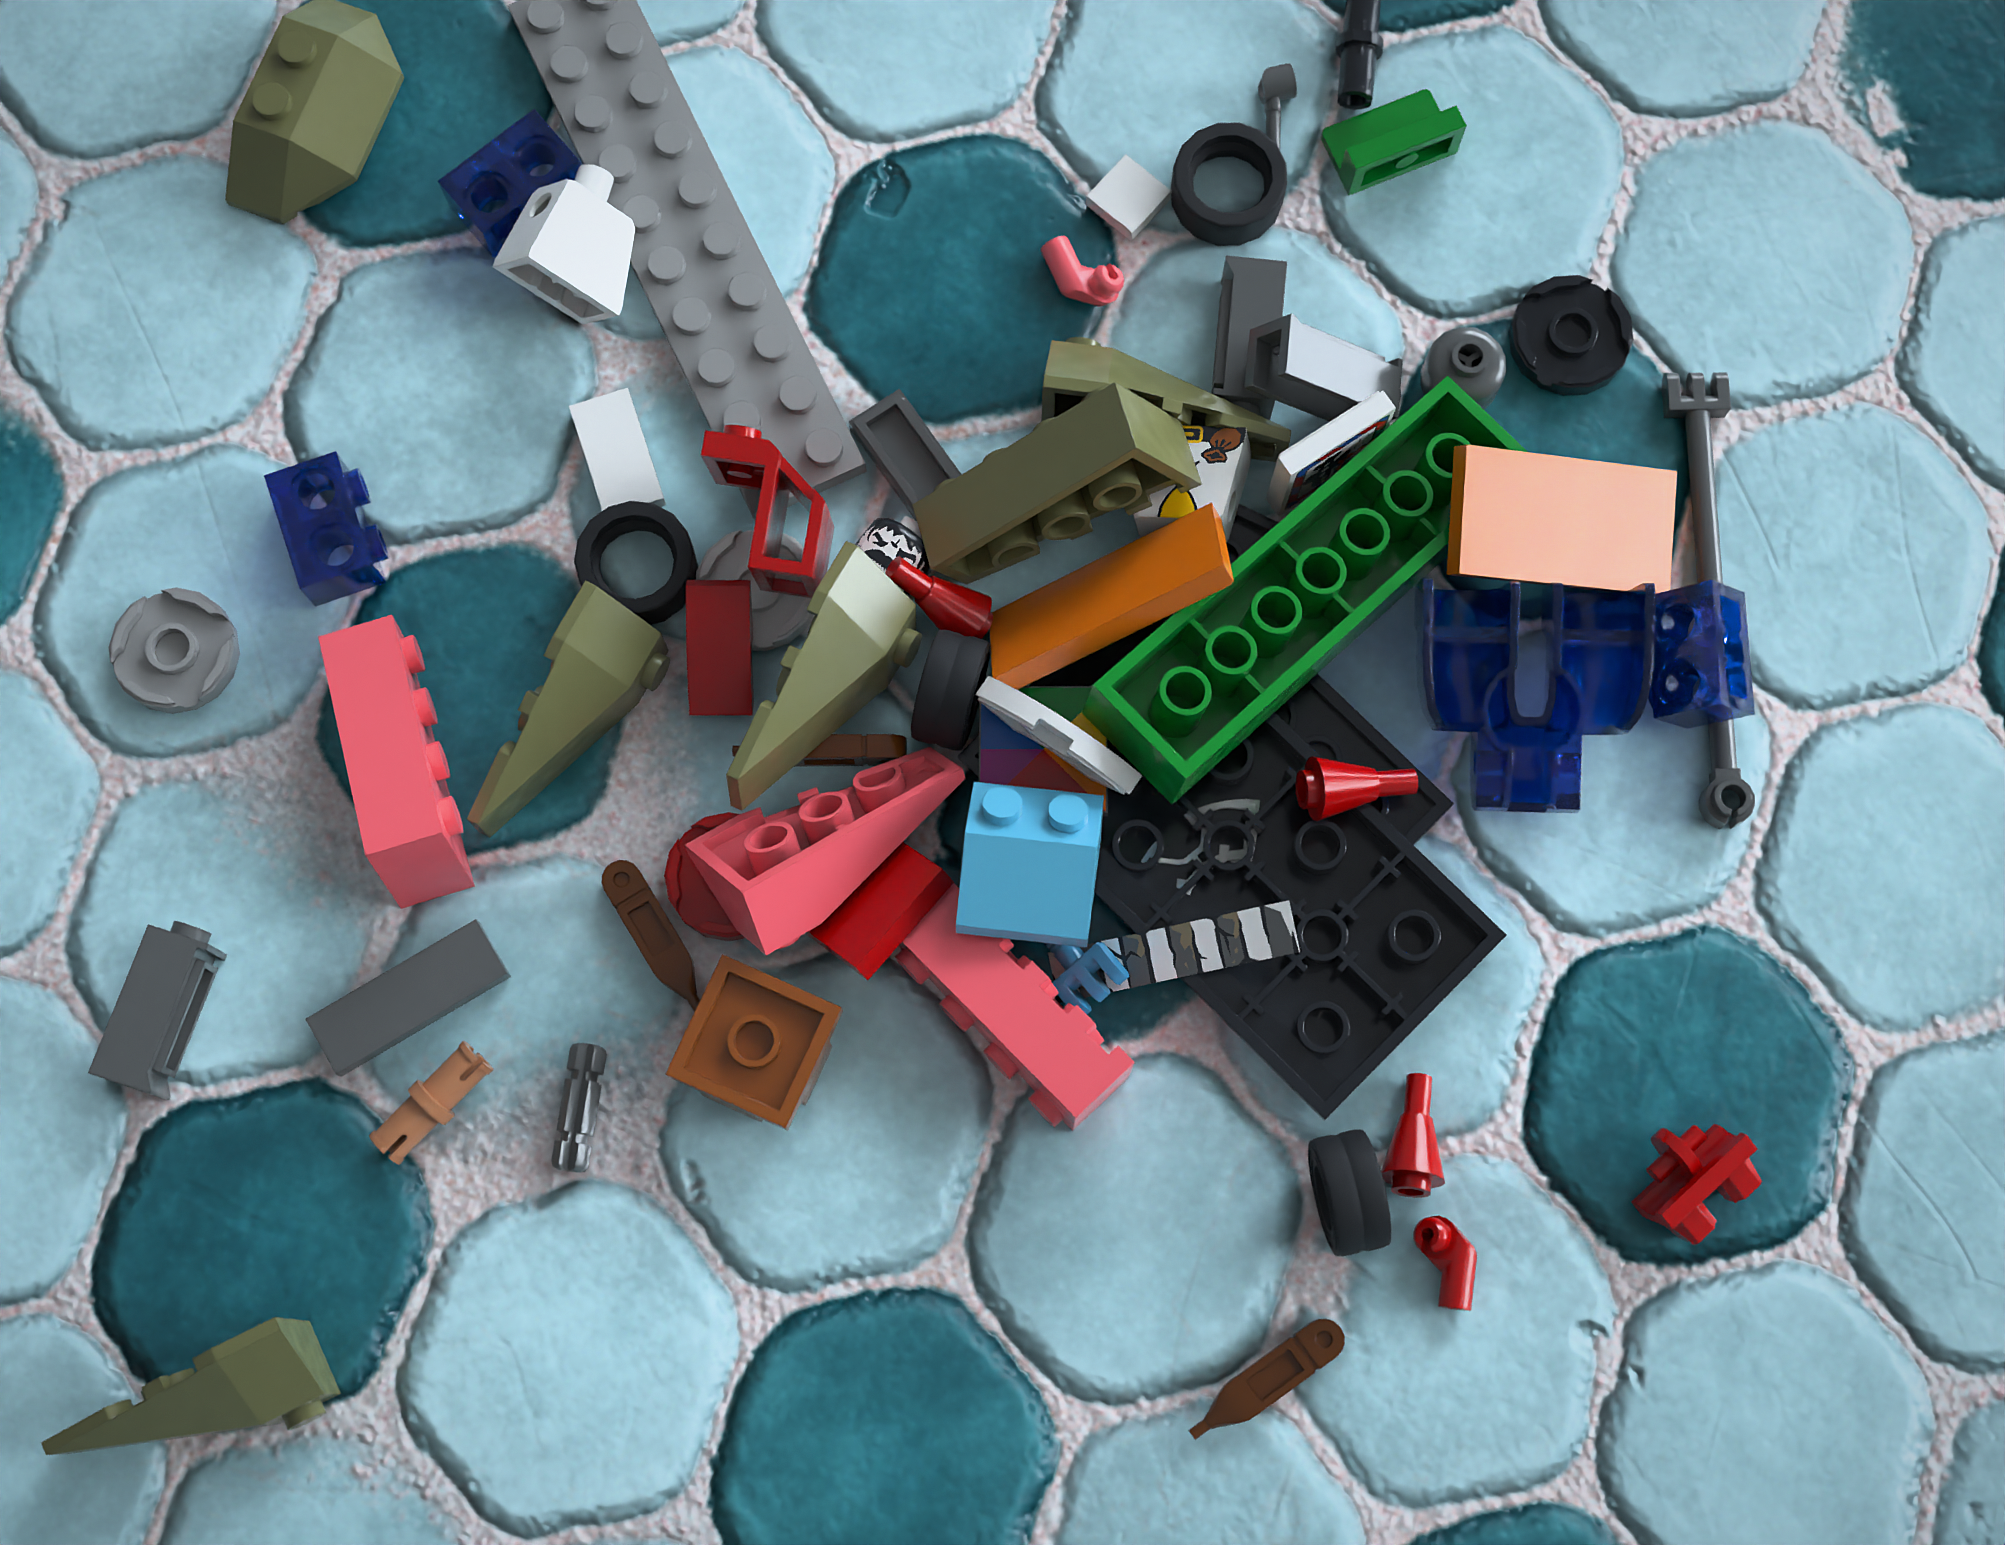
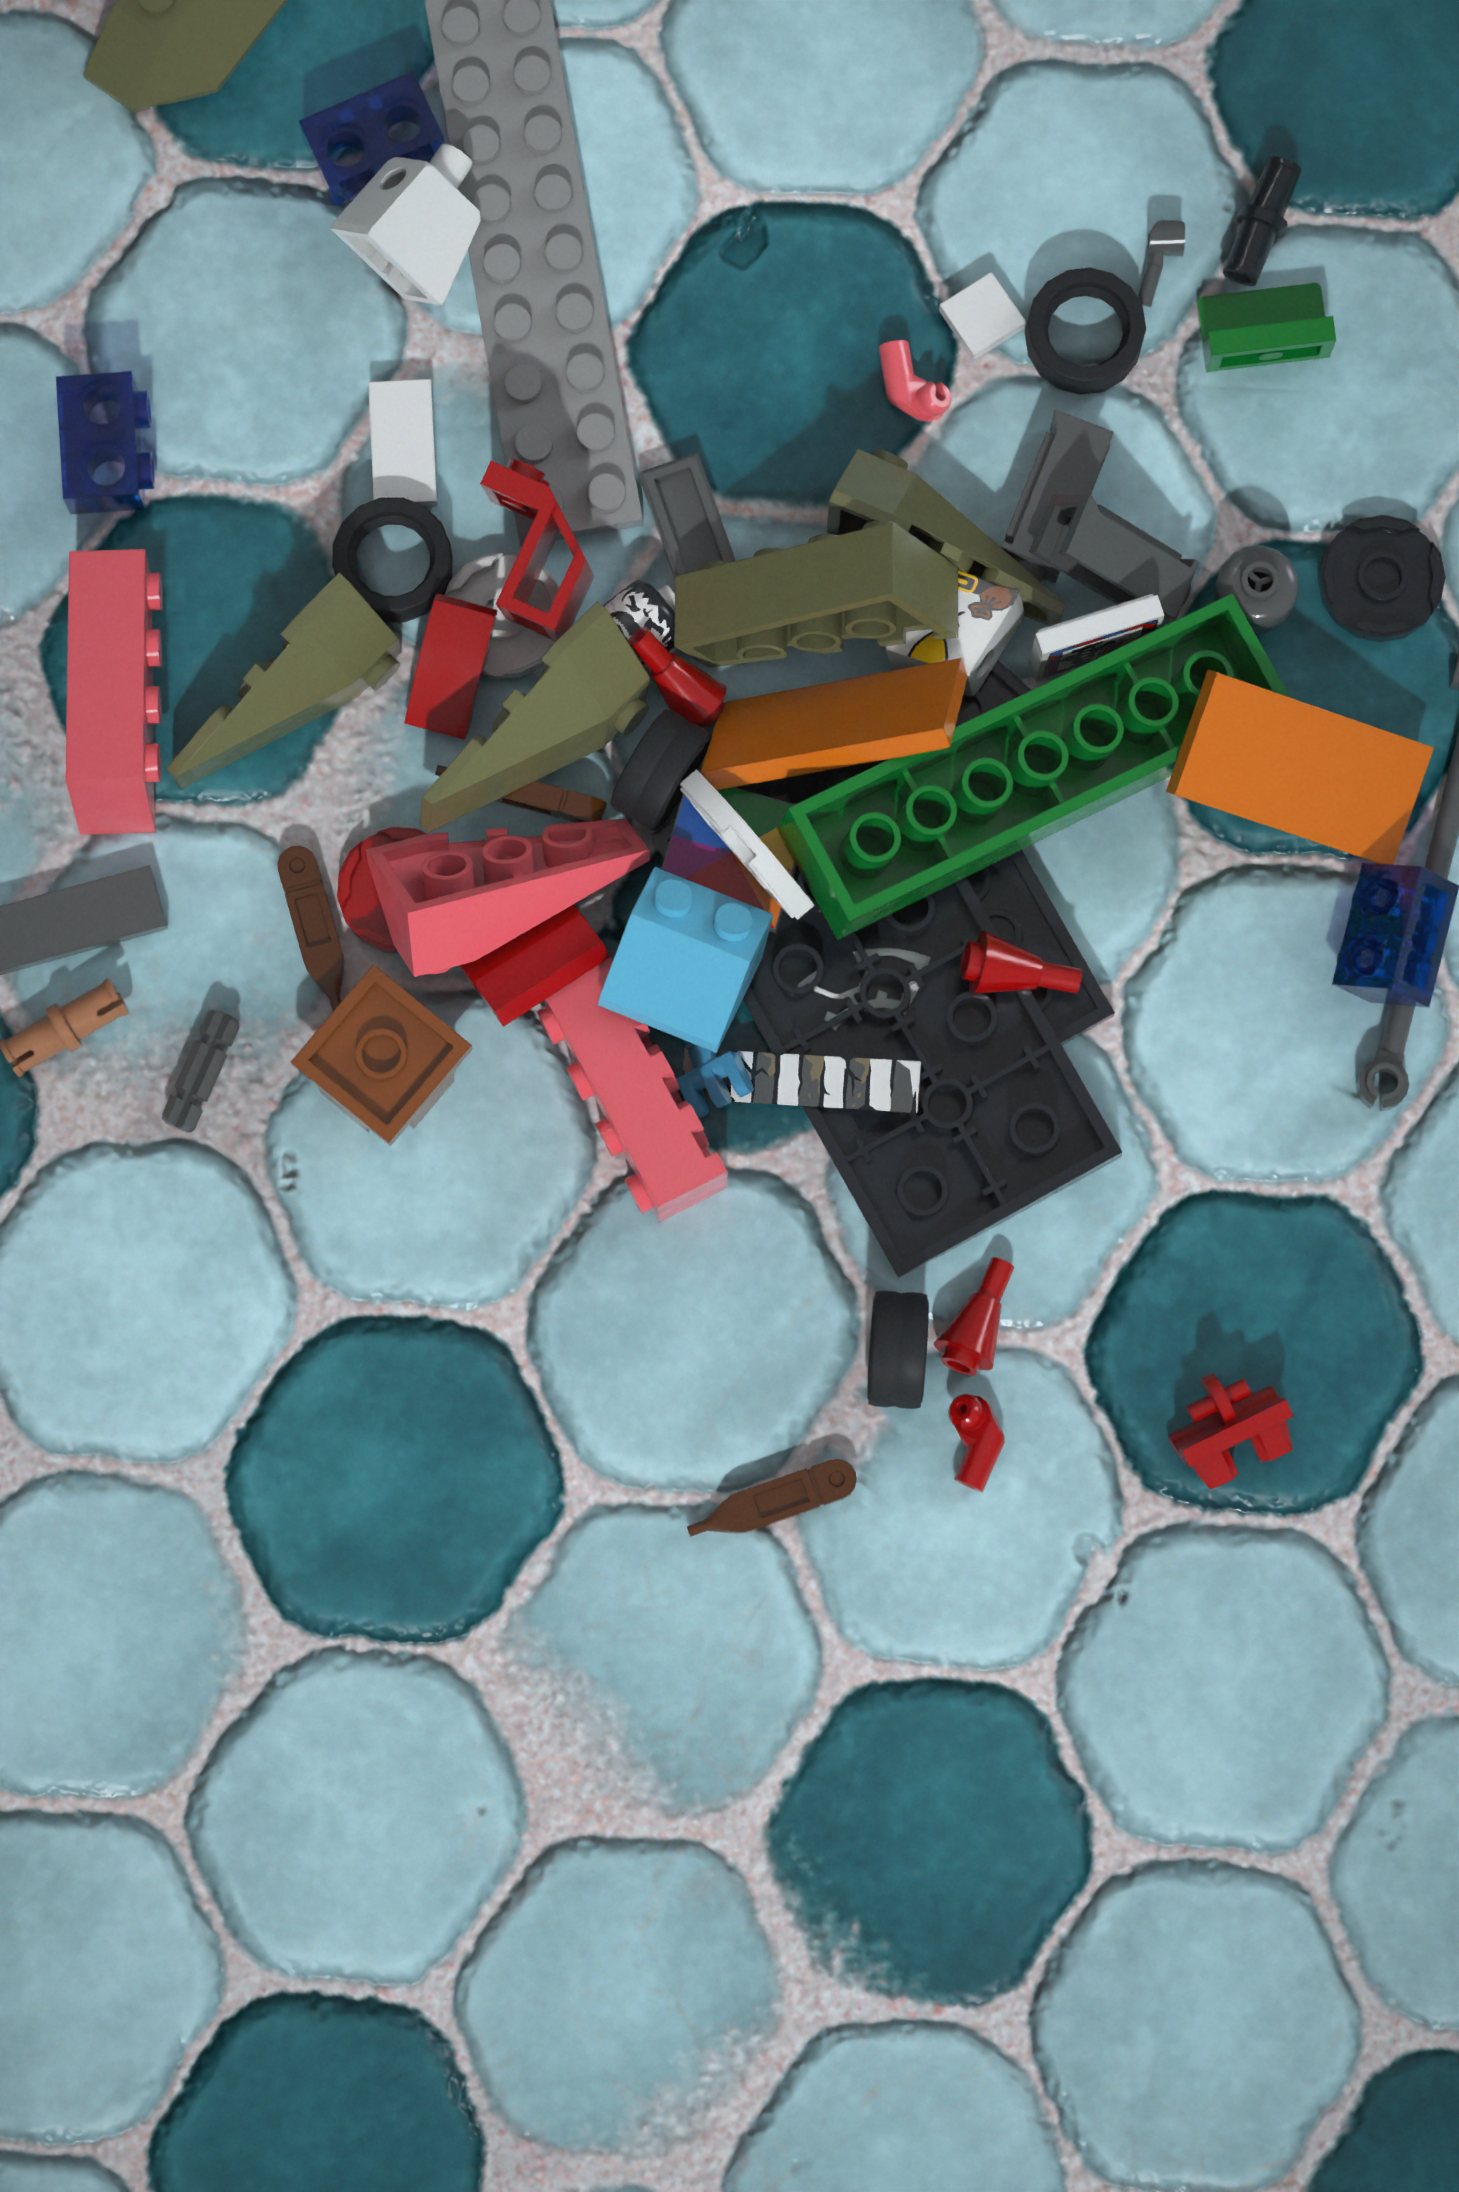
camera: 15 degrees right, 5 degrees up
clear blue piece [1414,578,1655,813] -> none

